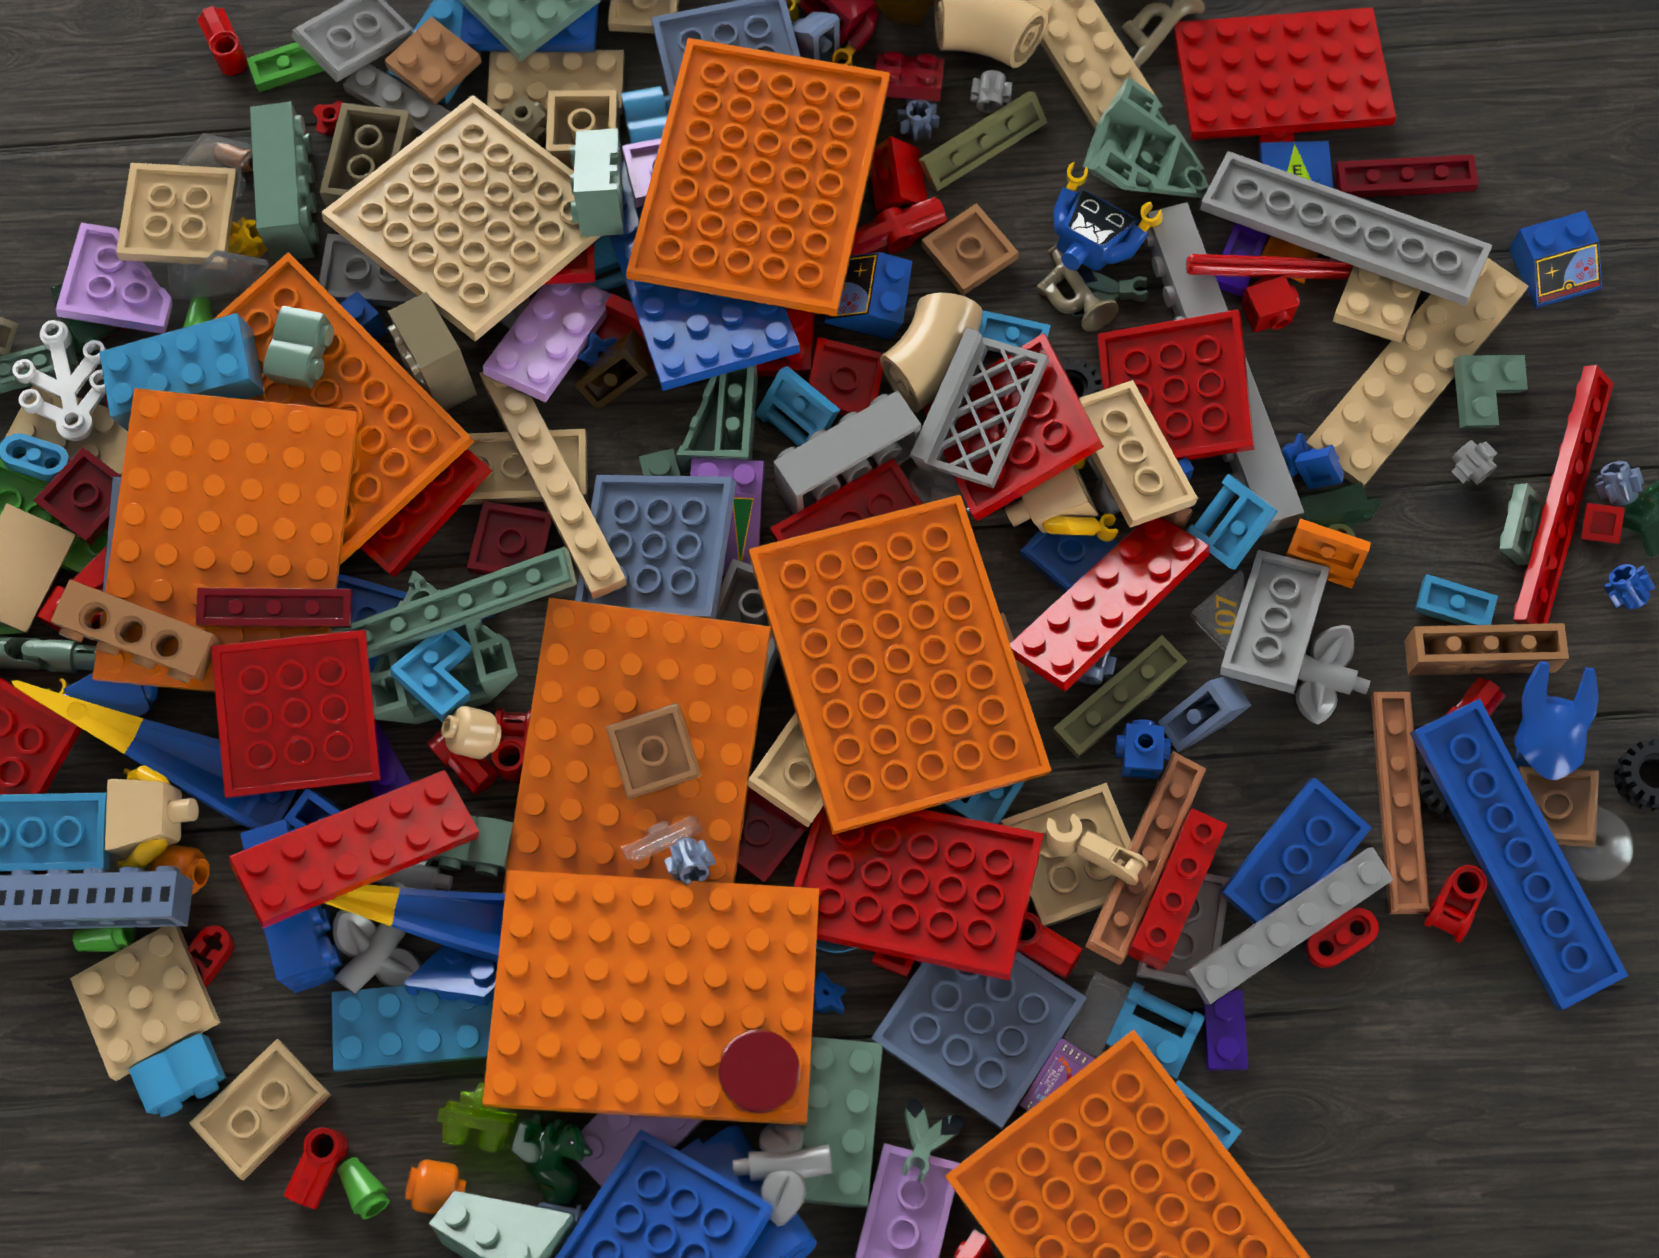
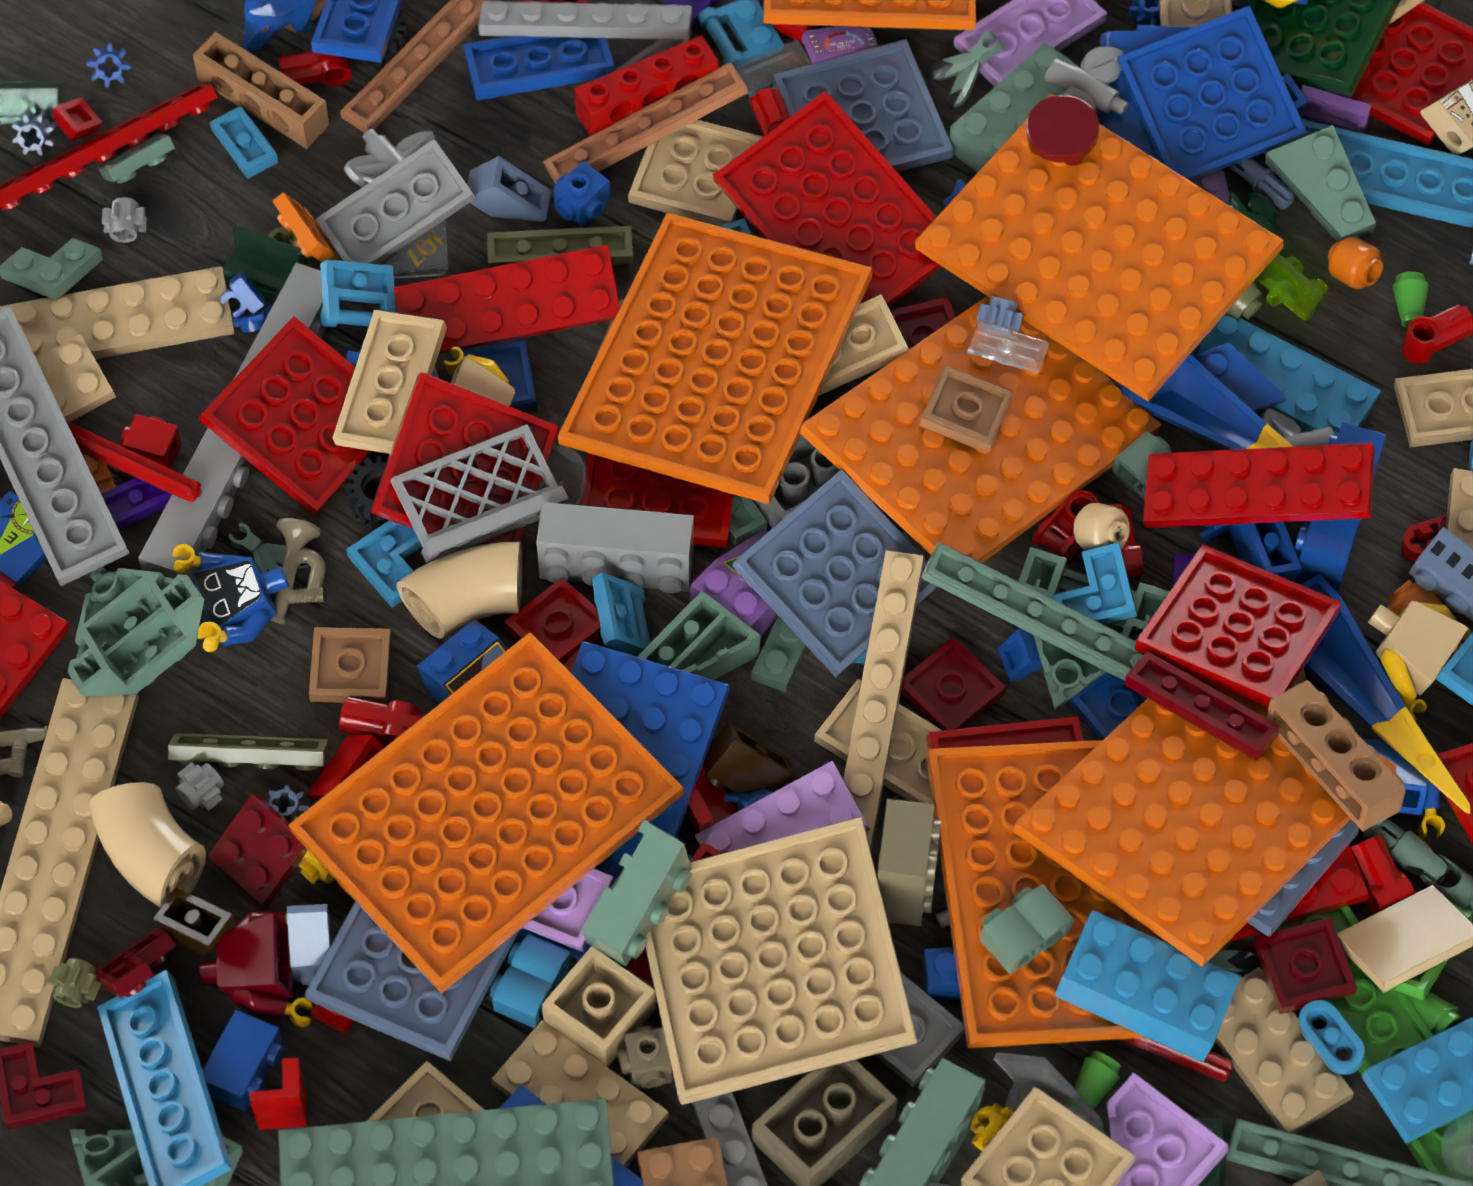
camera: 145 degrees left, 10 degrees down
white plant [12,320,106,441] -> none
tan piece [1047,813,1148,885] -> none

